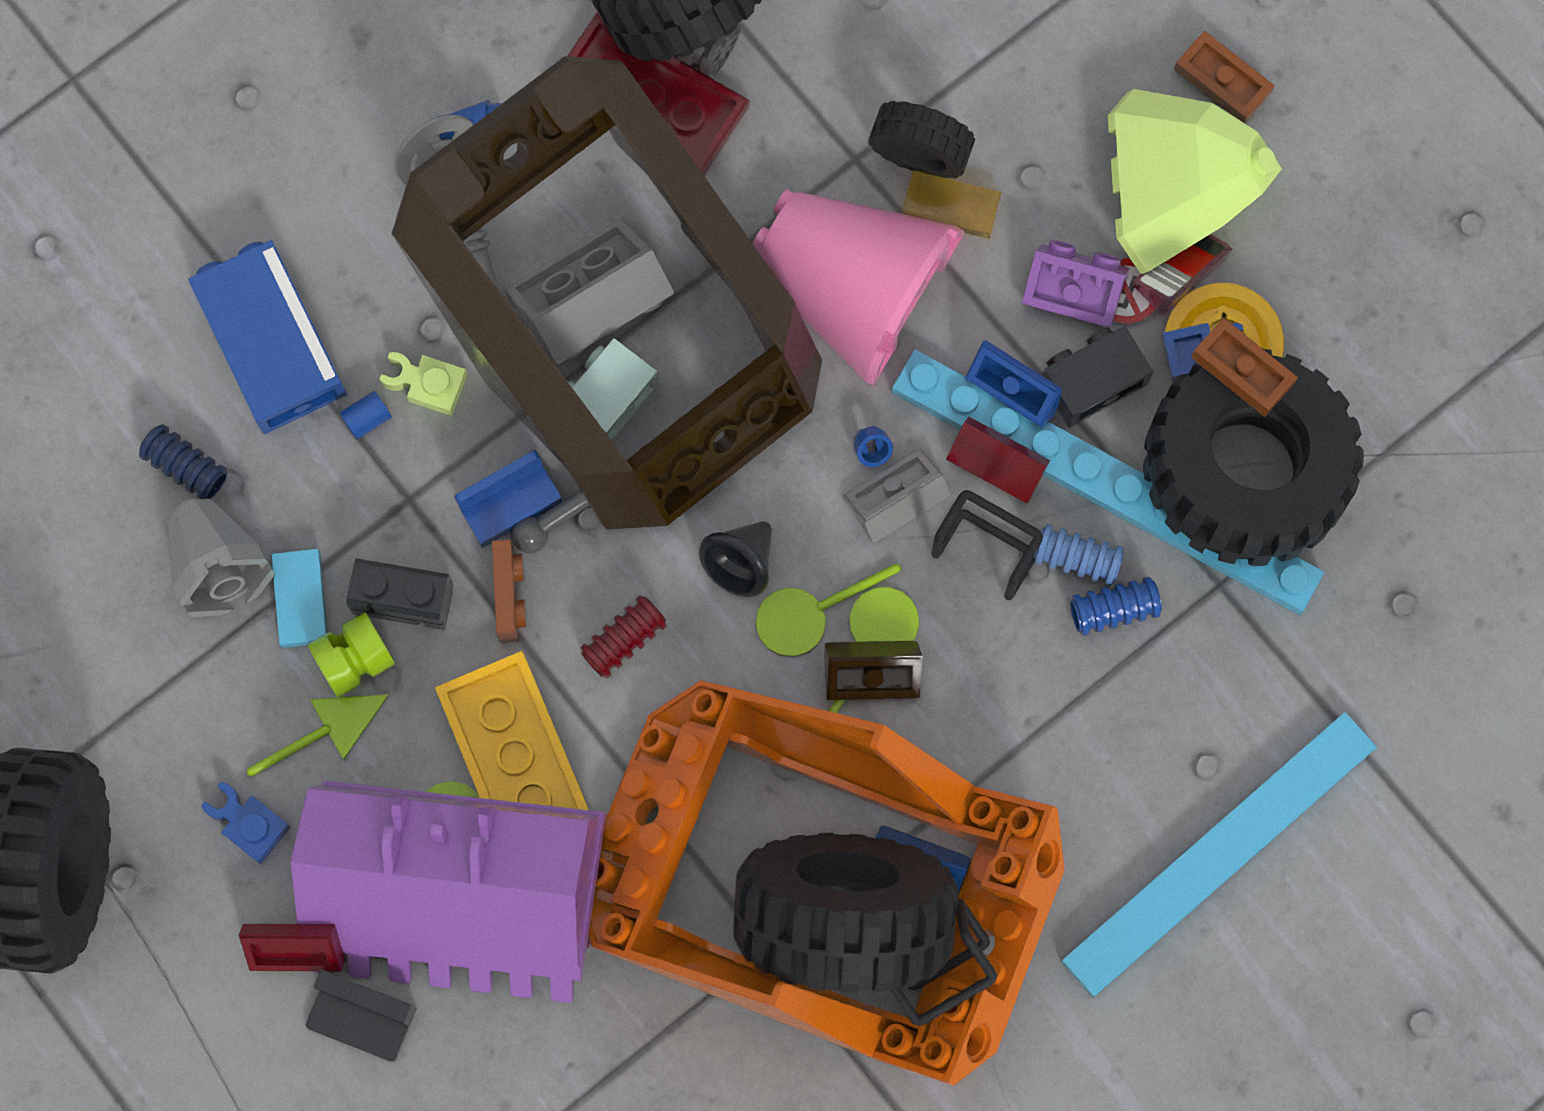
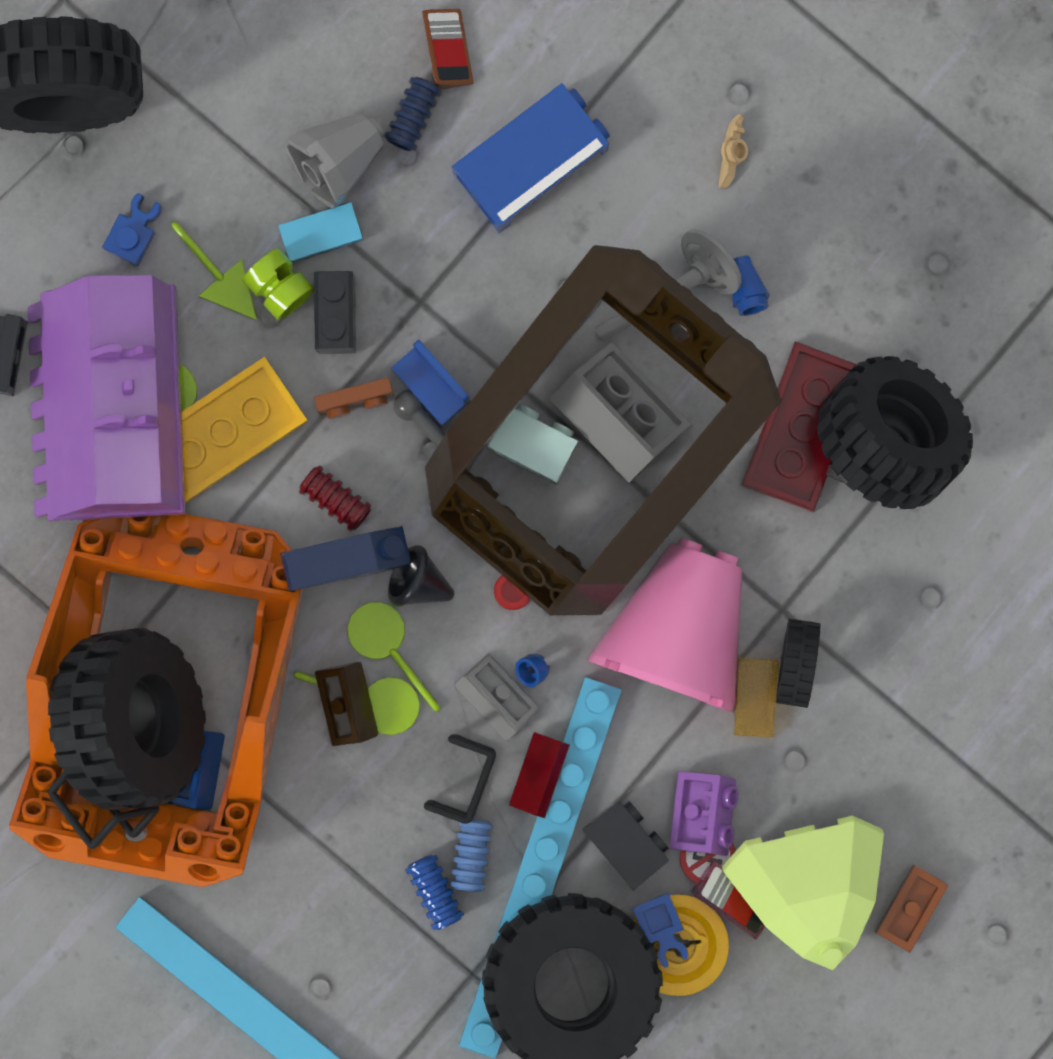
camera: 80 degrees right, 10 degrees up
dark red tile [238,924,345,972] -> none
blue hinge [339,391,392,440] -> none
yellowish green plate [379,352,468,416] -> none
blue slope [965,340,1063,428] -> none
dark orange plate [1191,318,1298,417] -> none
none -> dark blue slope [280,526,411,592]
none -> slope [422,9,474,90]
none -> red tile [494,575,530,610]
none -> tan piece [718,114,748,189]

